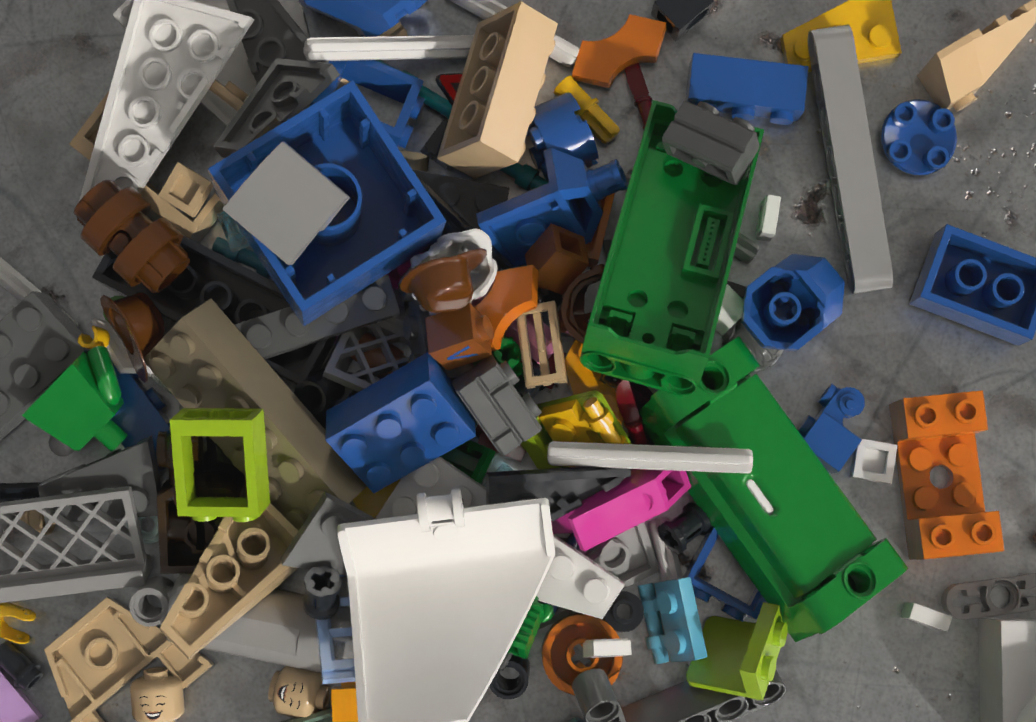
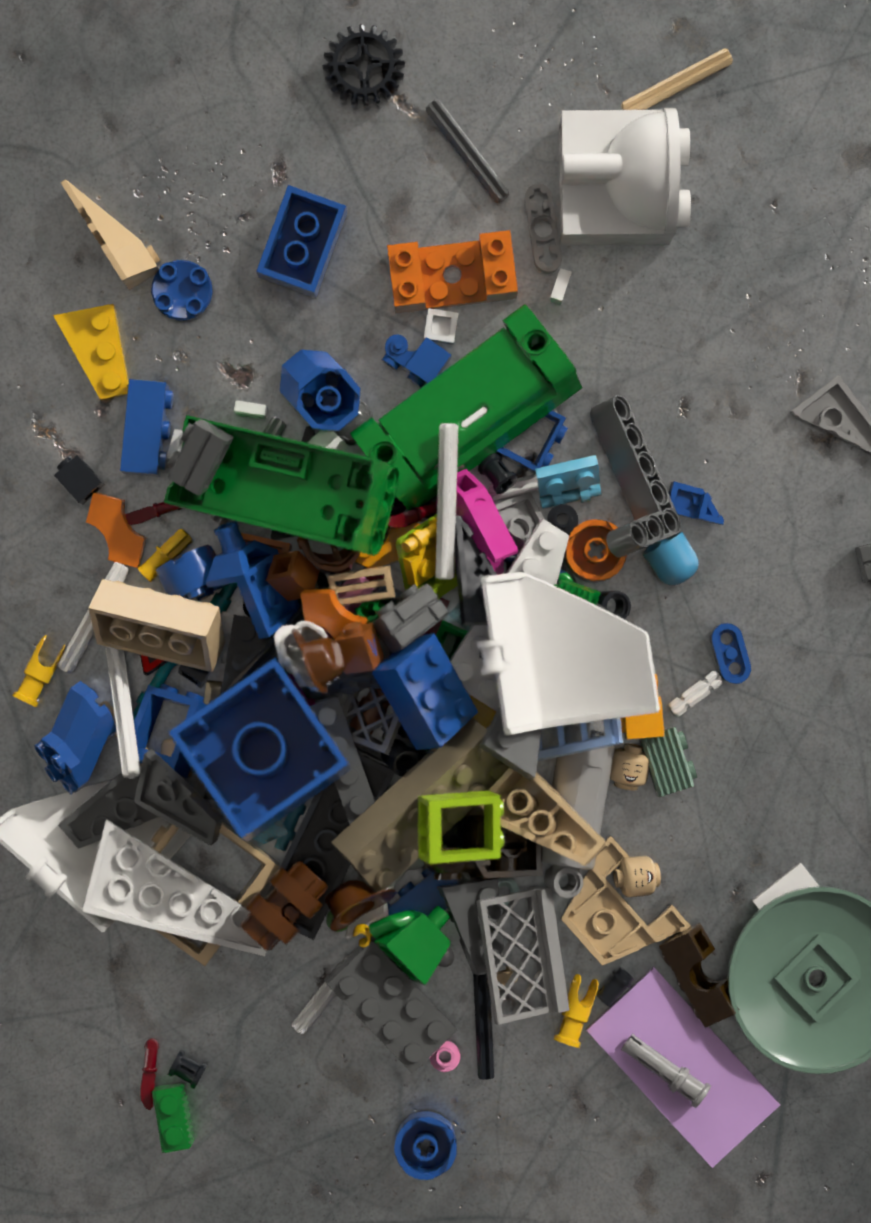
camera: 85 degrees left, 5 degrees up
tan plate [158,162,213,217] -> none
light grey slope [222,142,350,265] -> none
black bush [303,566,341,620] -> none
white tile [583,638,632,658] -> none
lime bracket [686,602,788,701] -> none
light grey beam [808,24,893,294] -> none

